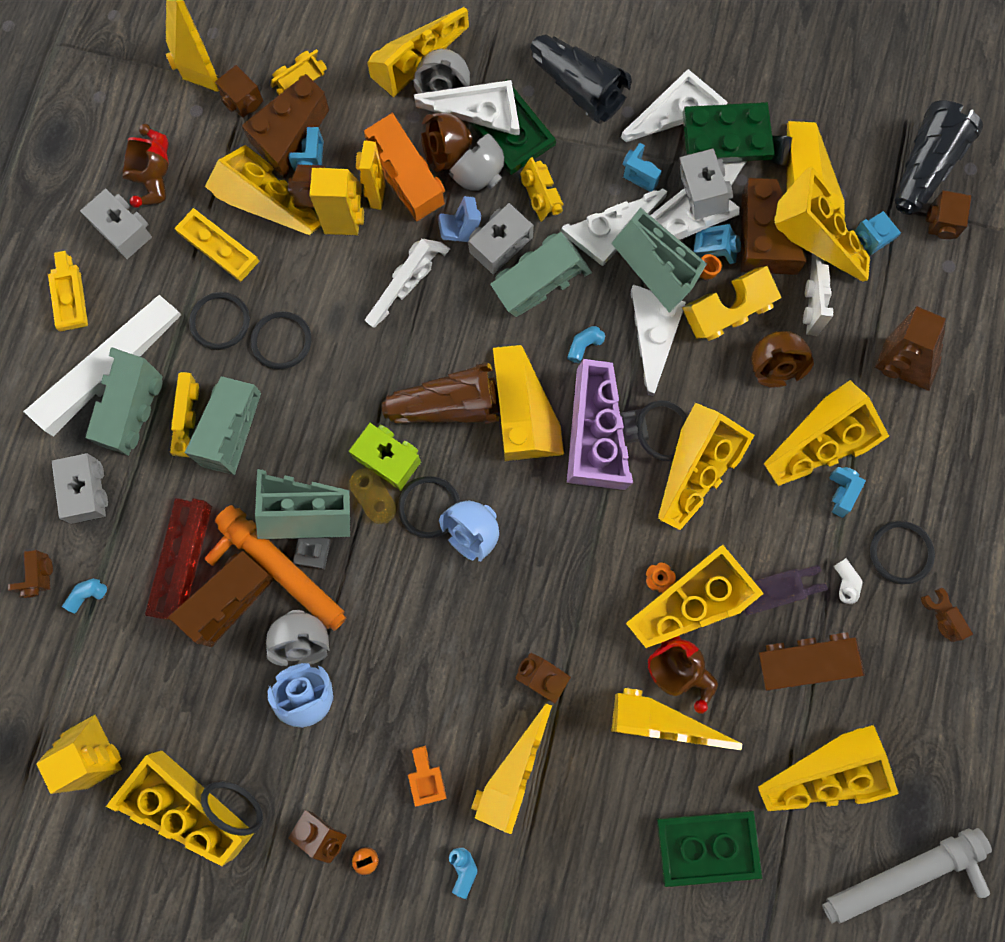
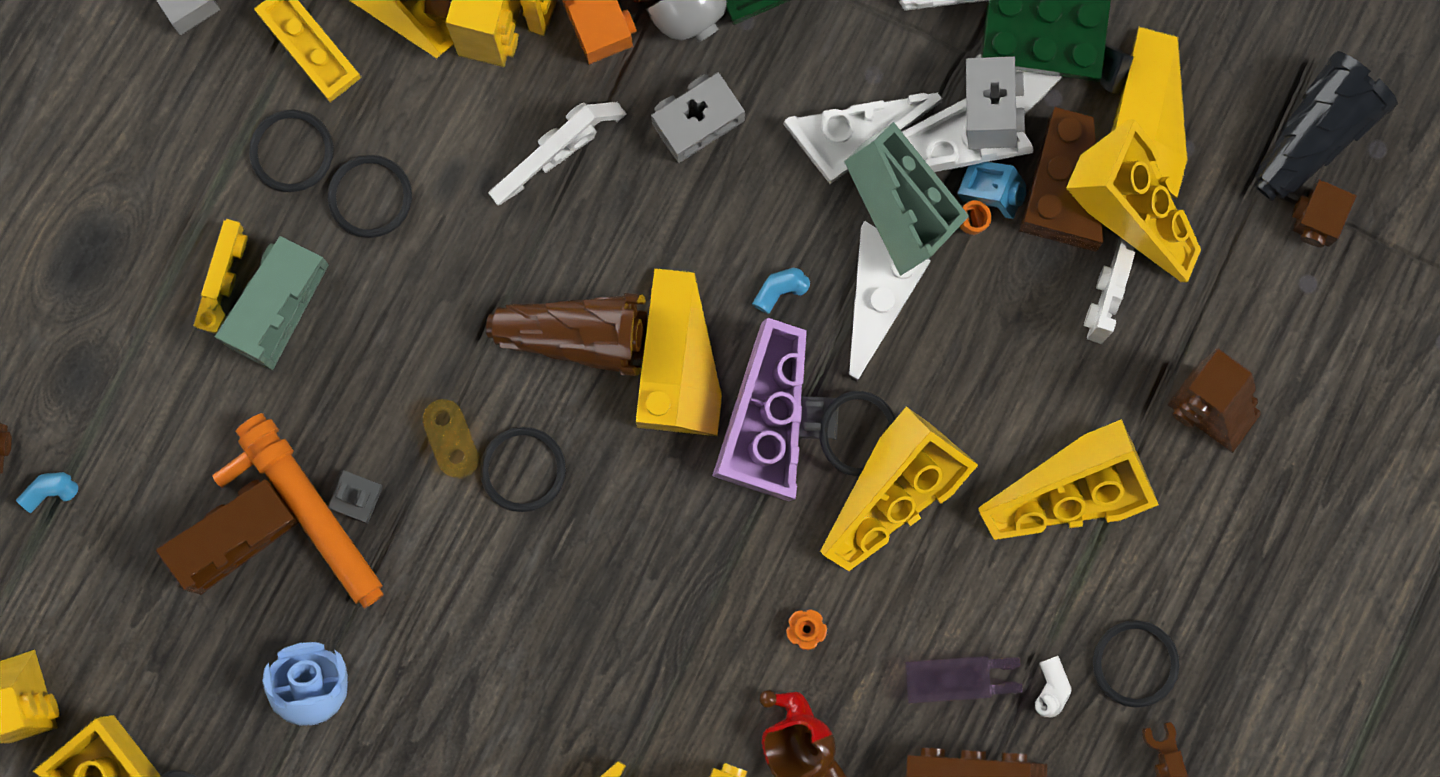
camera: 10 degrees right, 5 degrees up
white slope [23,295,181,437] -> none
yellow hinge [48,251,88,331] -> none
light grey brick [52,453,108,524] -> none
sand green wedge [86,347,163,456] -> none
clear red fence [145,498,212,621] -> none
sand green wedge [255,469,350,539] -> none
light grey cylinder [266,610,329,666] -> none
lime brick [349,423,421,491] -> none
medium blue bracket [437,196,481,242] -> none
light blue cylinder [439,500,499,562] -> none
sand green wedge [490,232,592,317] -> none
reddish brown bracket [515,653,571,704] -> none
yellow hinge [520,157,563,222] -> none
dark azure bracket [623,143,662,192] -> none
yellow wedge [626,545,764,648] -> none
yellow arch [682,266,781,341] -> none
reddish brown cylinder [751,331,814,387] -> none
dark azure bracket [829,467,866,518] -> none
dark azure bracket [855,211,901,255] -> none

